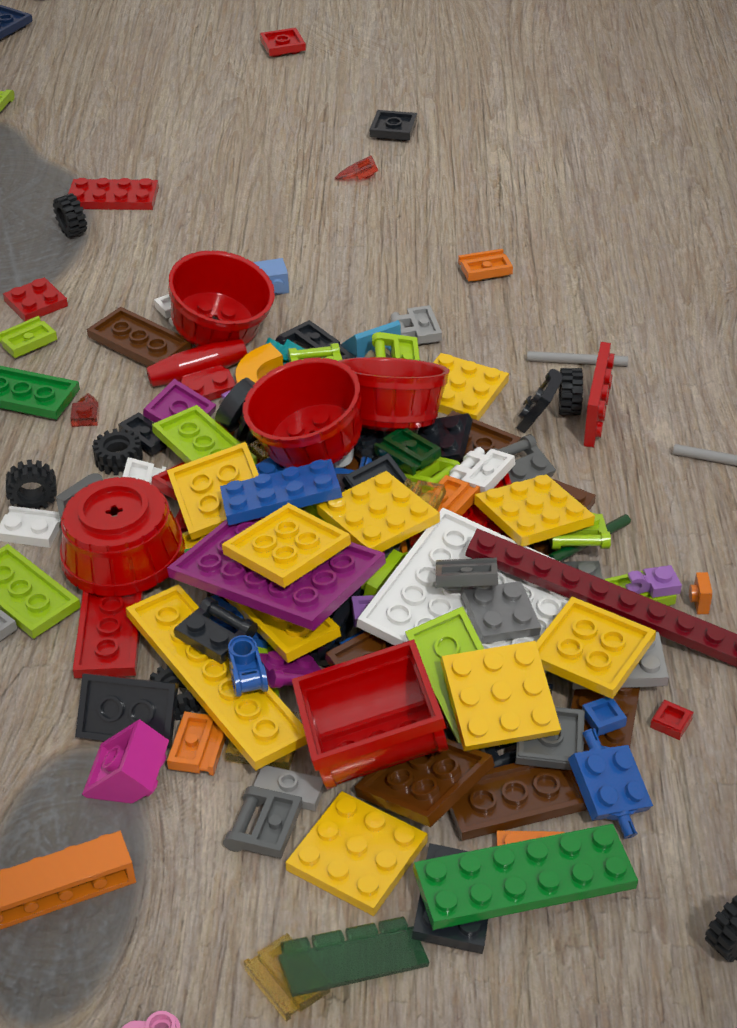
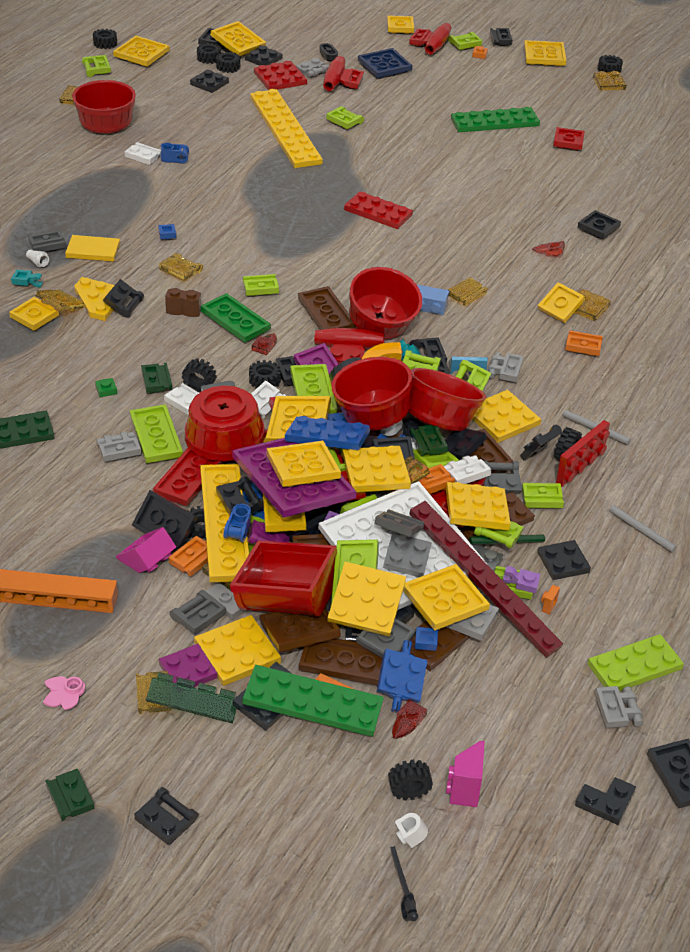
camera: 25 degrees right, 0 degrees up
red plate [3,277,68,322] -> none
black tyre [53,193,87,238] -> none
red tile [650,699,694,740] -> none
none -> magenta plate [159,644,217,694]
none -> clear red plate [392,699,428,739]
none -> clear yellow plate [448,277,488,306]
none -> green plate [451,107,540,133]
none -> lime plate [522,483,564,508]
none -> yellow plate [537,282,585,323]
none -> black plate [537,540,591,580]
none -> clear yellow plate [574,289,611,321]

